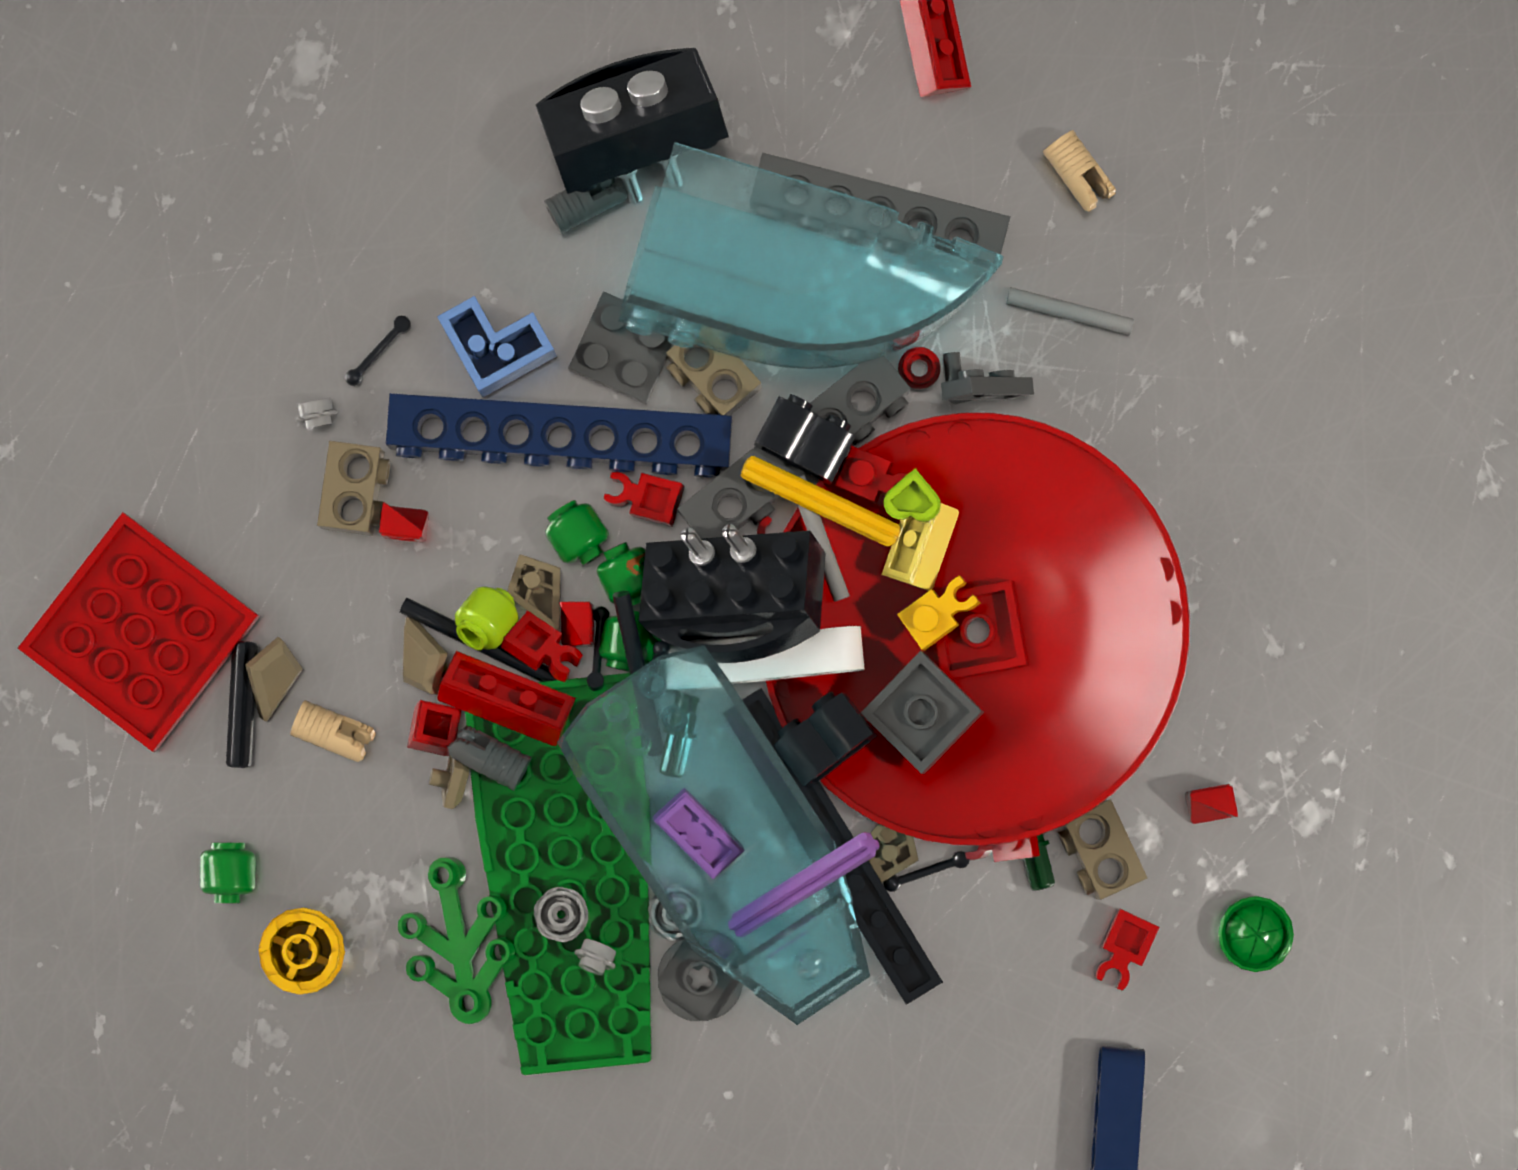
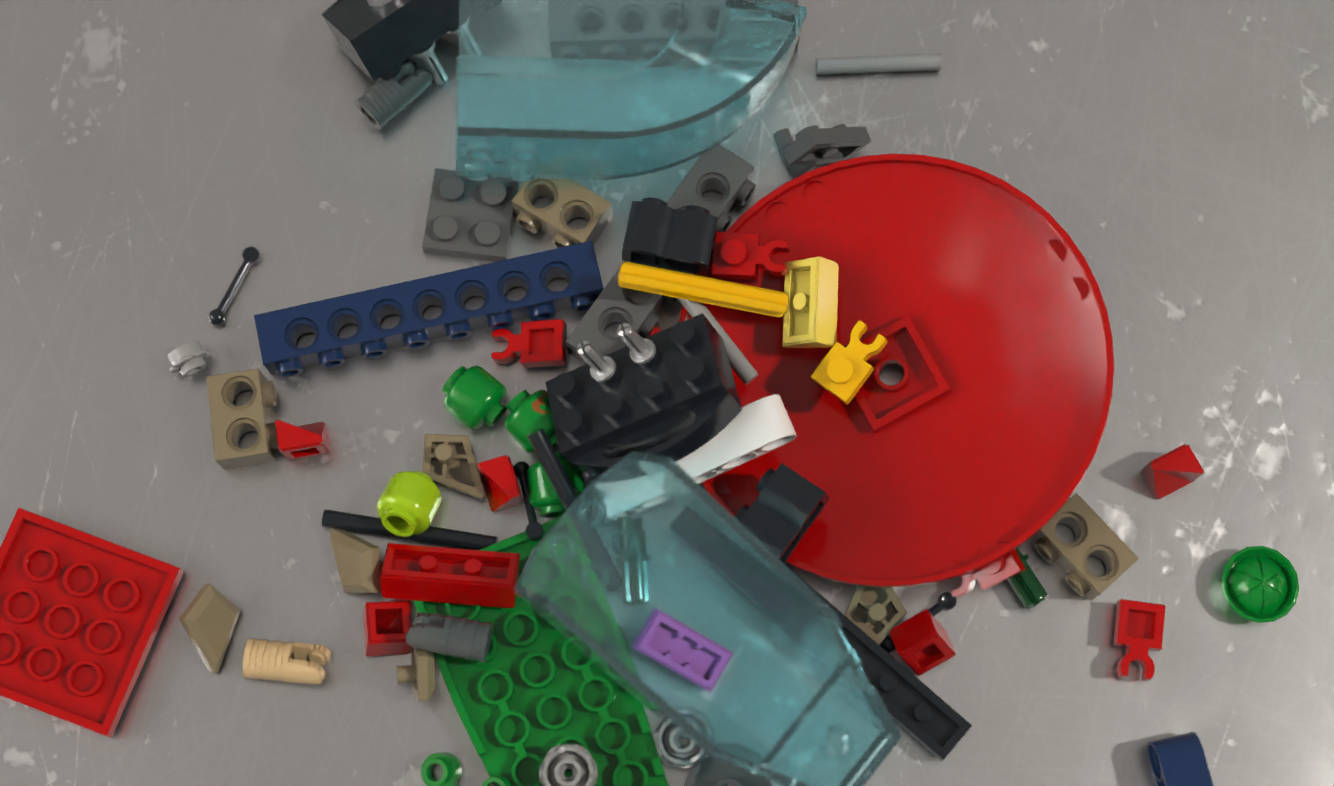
camera: 20 degrees left, 10 degrees down
black axle [226,641,258,768] -> none
medium blue brick [437,296,557,397] -> none
red plate [501,610,583,682] -> none
medium lavender axle [728,832,879,937] -> none
dark grey plate [861,651,984,774] -> none
lime tile [884,469,941,522] -> none
red plate [898,347,941,390] -> none
none -> red slope [890,609,956,676]

